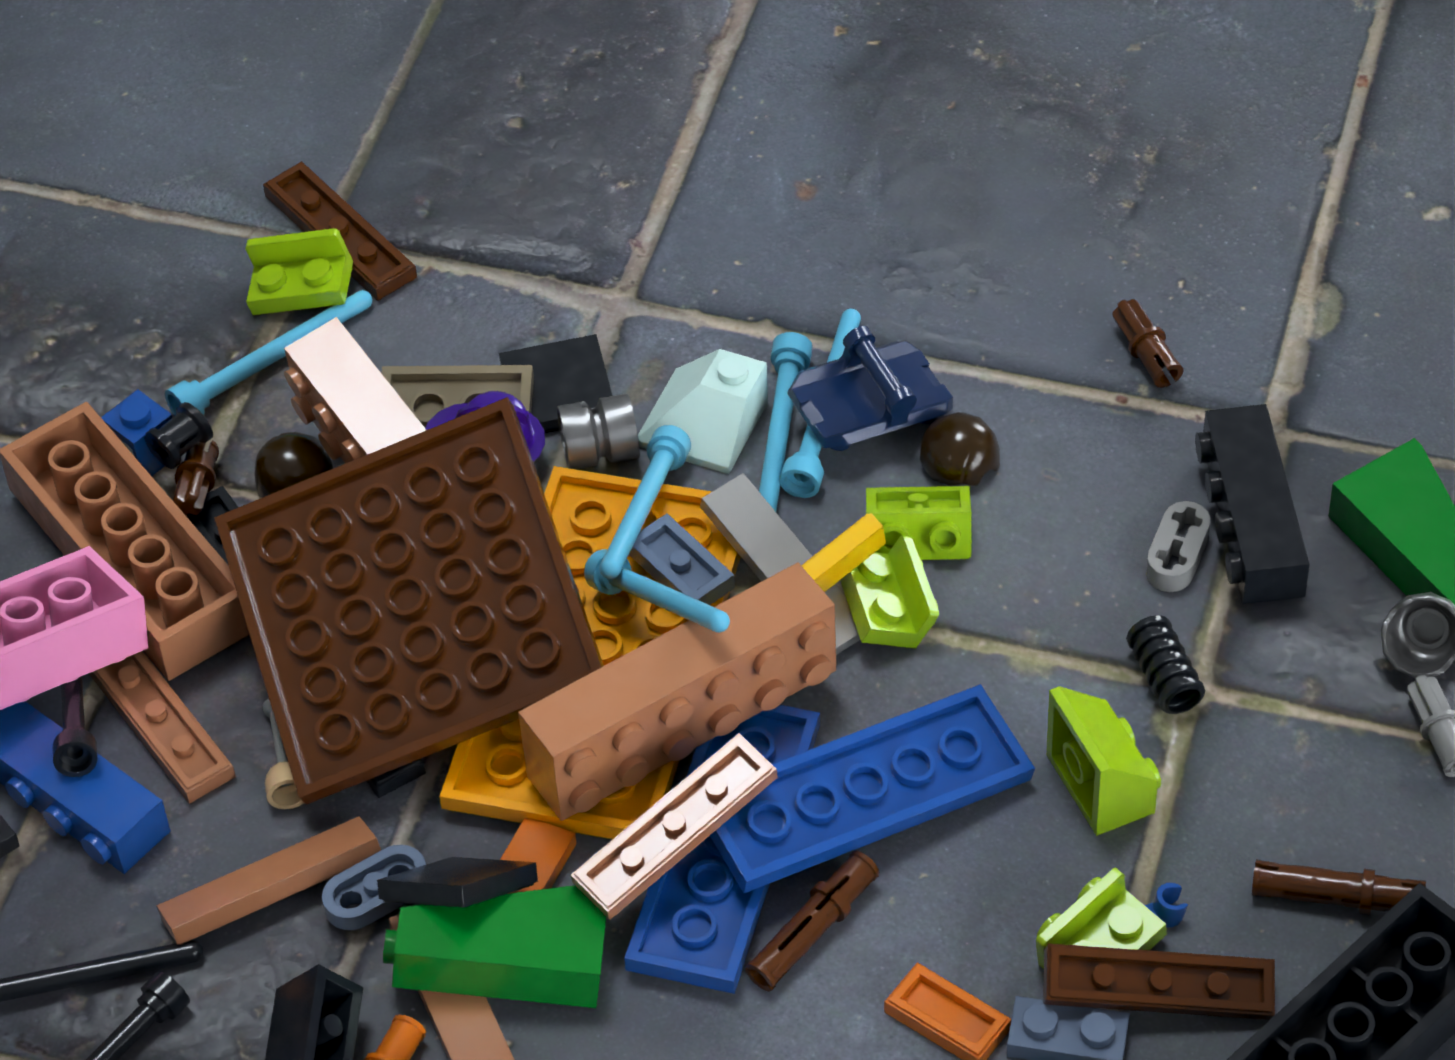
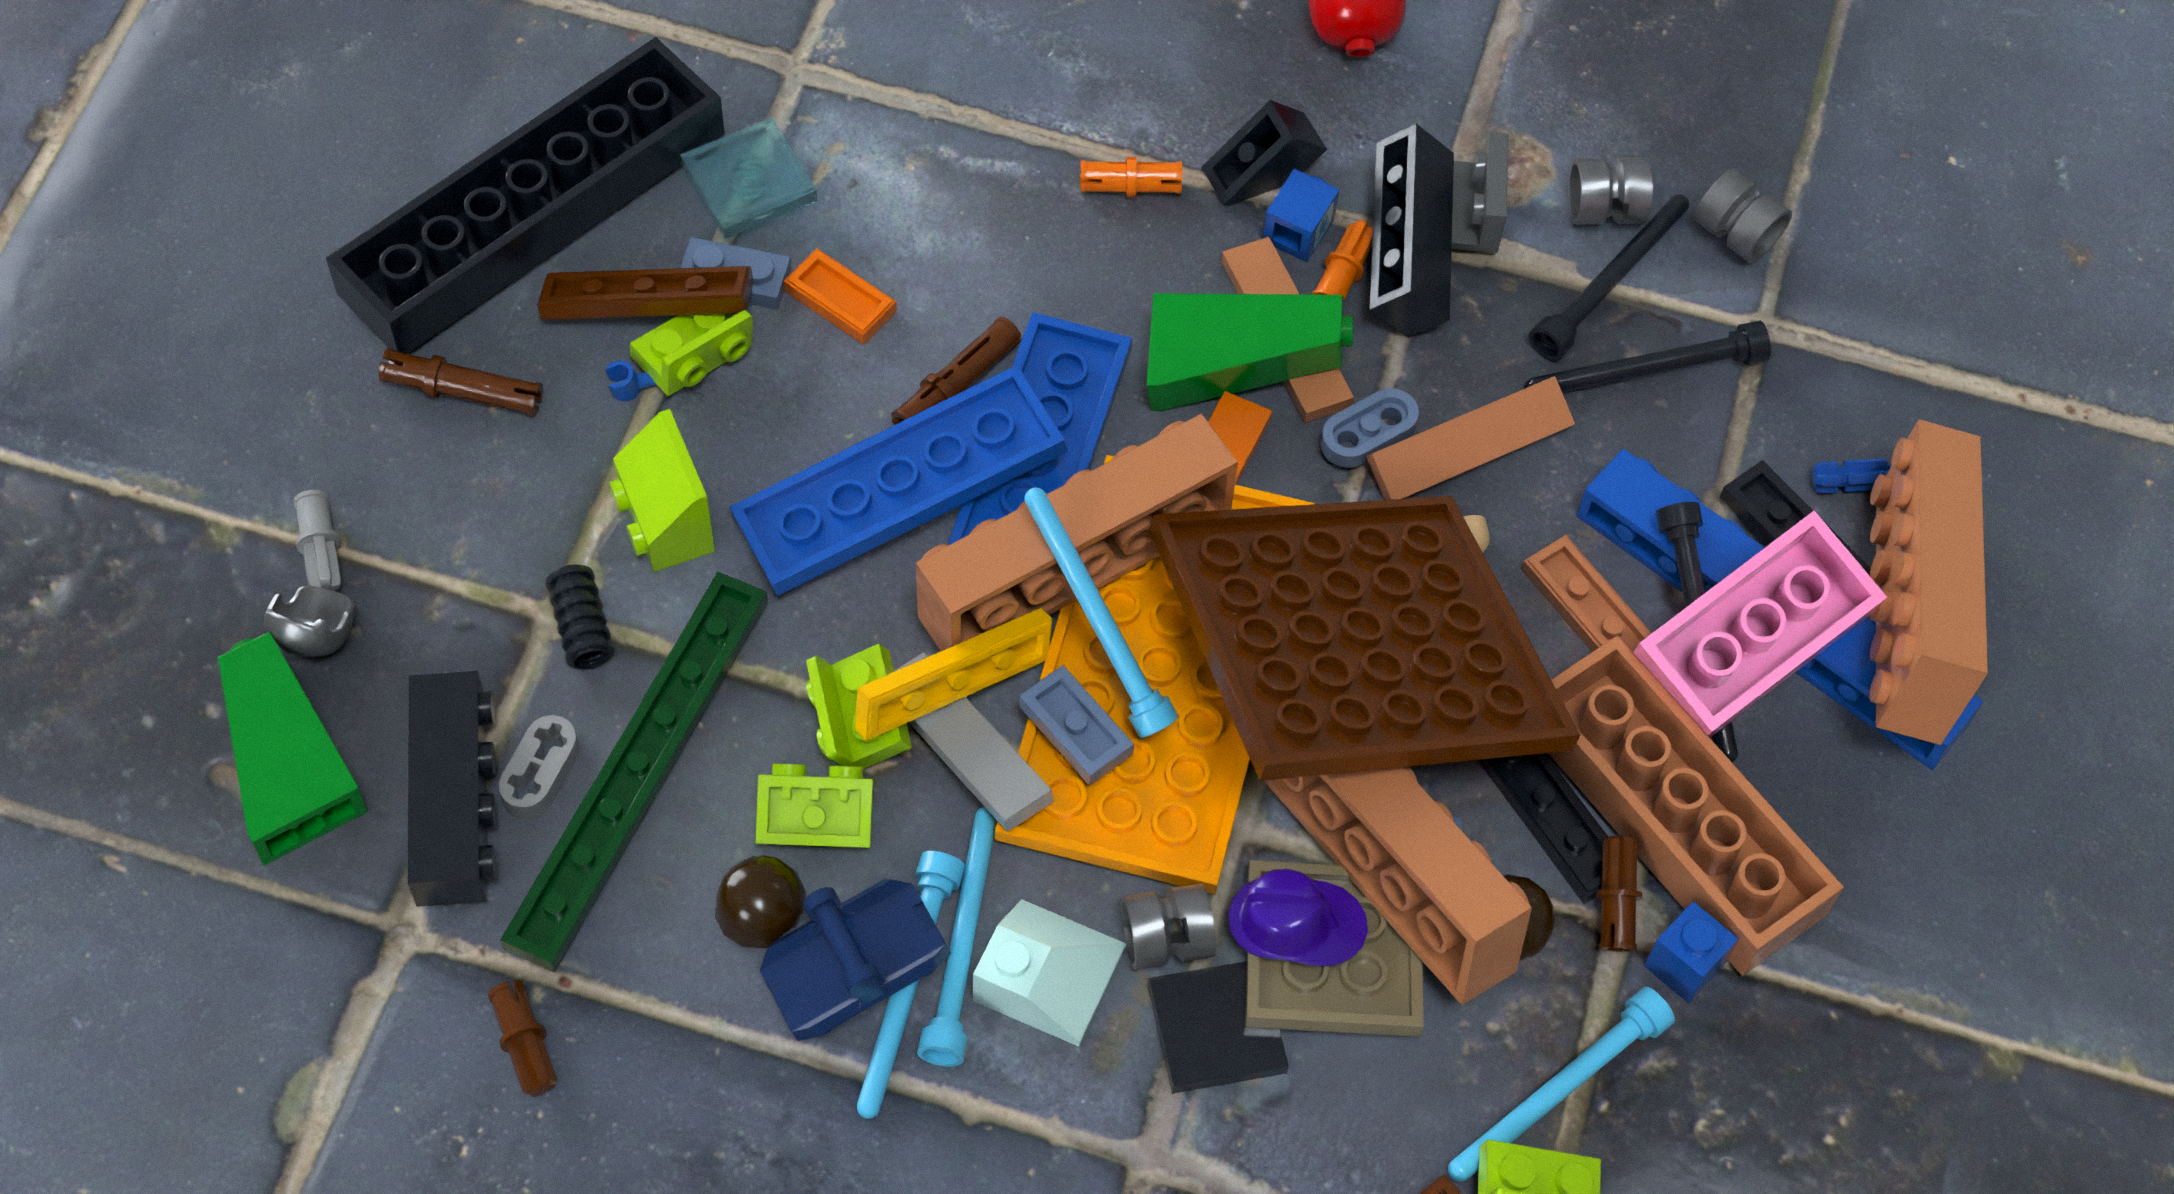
camera: 175 degrees right, 10 degrees up
black bush [144,402,213,469] -> none
black tile [377,857,538,908] -> none
tile [571,733,778,920] -> none
medium azure piece [600,425,691,579] -> none
none -> dark green plate [500,572,768,972]

